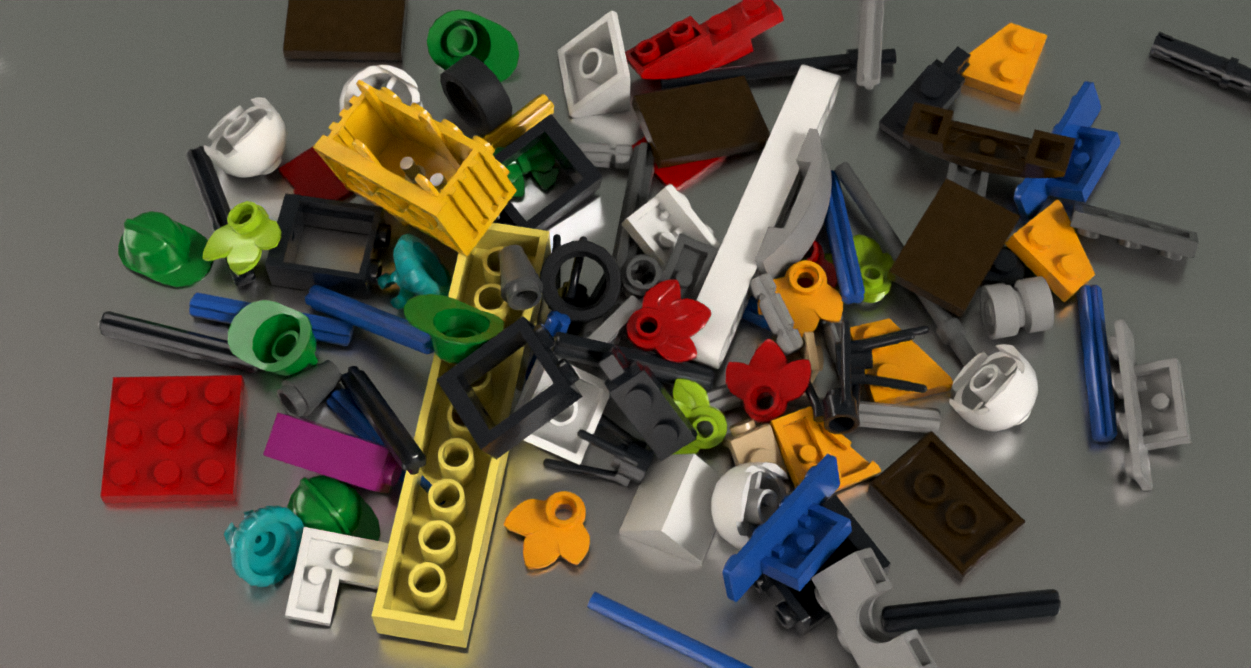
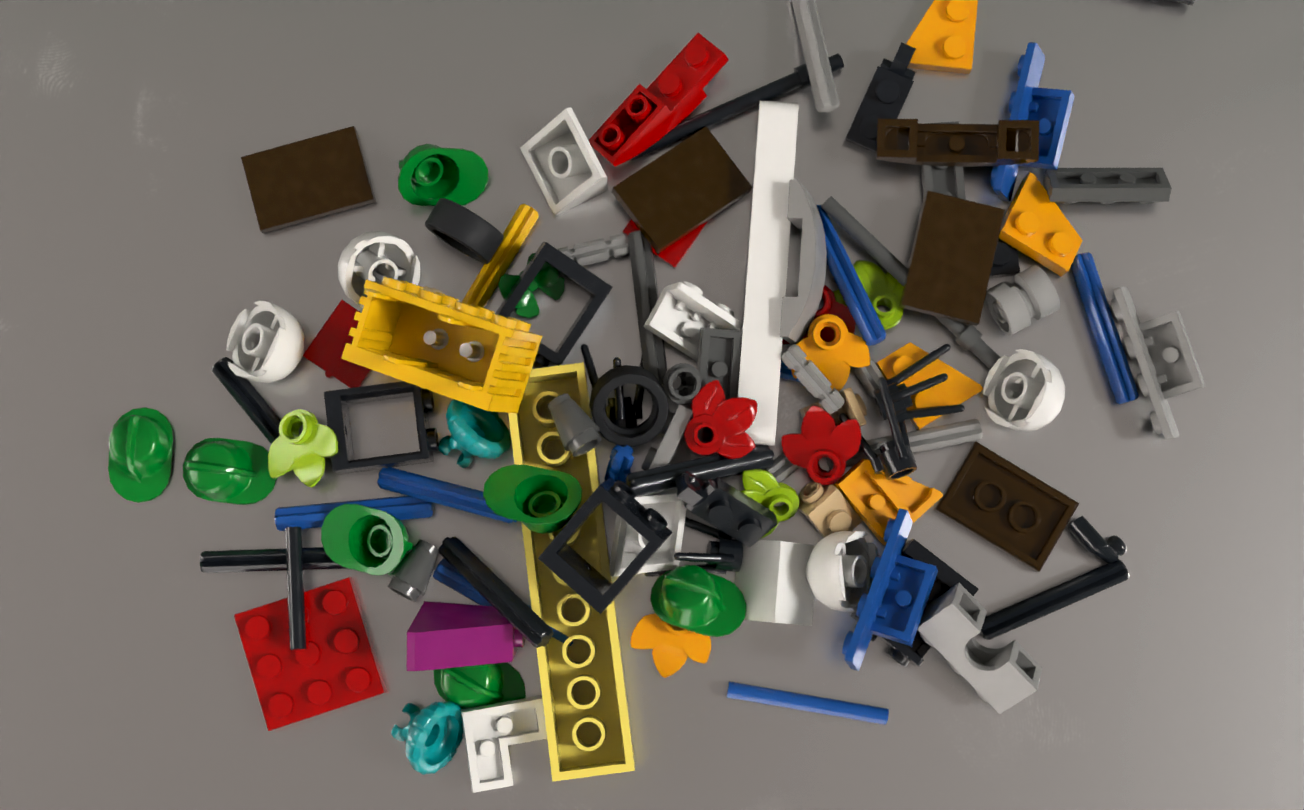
camera: 15 degrees left, 20 degrees up
none -> green piece [108,407,173,503]
none -> black bar [285,527,306,650]
none -> green piece [650,565,746,637]
none -> black arm [1068,516,1127,563]

